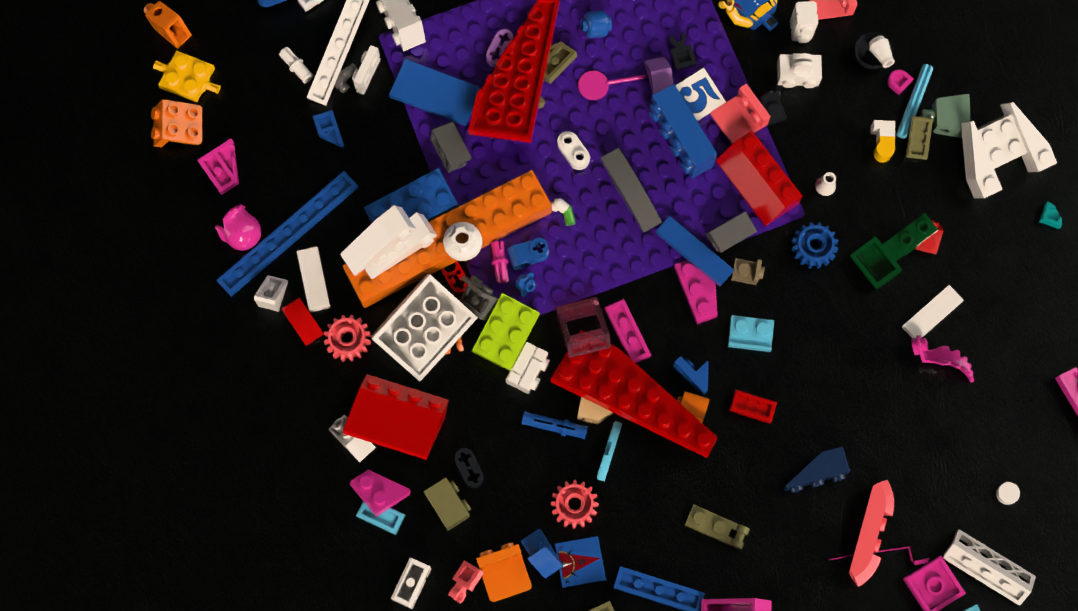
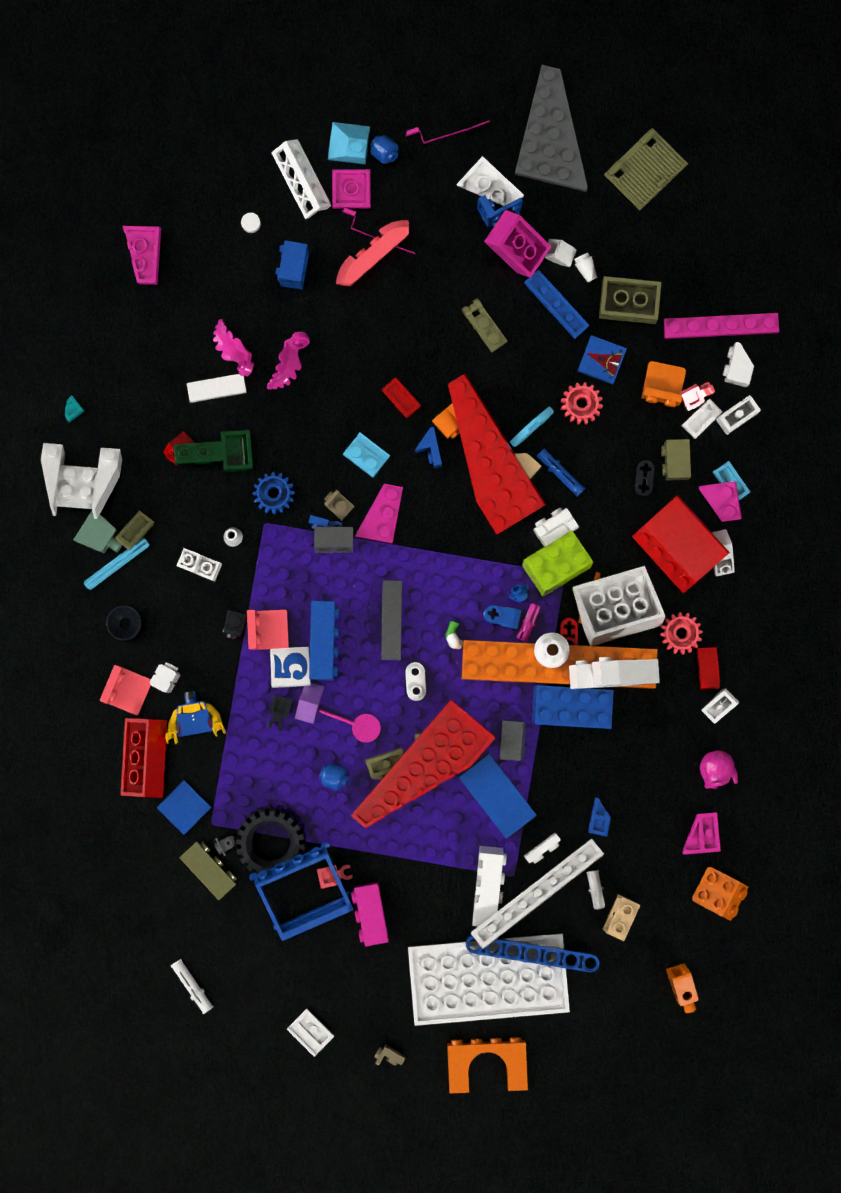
camera: 150 degrees left, 10 degrees up
yellow plate [153,51,221,103] -> none
blue tile [217,171,358,297] -> none
white tile [297,247,331,313] -> none
flat silver arm [335,63,358,93] -> none
dark grey bracket [459,275,499,321] -> none
medium lavender beam [486,29,514,67] -> none
blue slope [521,529,563,578] -> none
clear pink window [556,297,611,358] -> none
dark pink tile [604,299,651,363] -> none
blue tile [655,216,734,287] -> none
red slope [715,131,803,227] -> none
white brick [777,53,822,88] -> none
dark blue slope [783,447,850,493] -> none
white cone [869,36,895,68] -> none
leg [871,120,895,163] -> none
dark pink tile [888,69,914,95] -> none
none -> white slope [177,548,222,581]
none -> dark pink plant [267,332,310,389]
none -> blue container [275,241,309,290]
none -> blue plate [309,515,343,529]
none -> tan window [603,894,640,941]
none -> white plate [682,399,723,439]

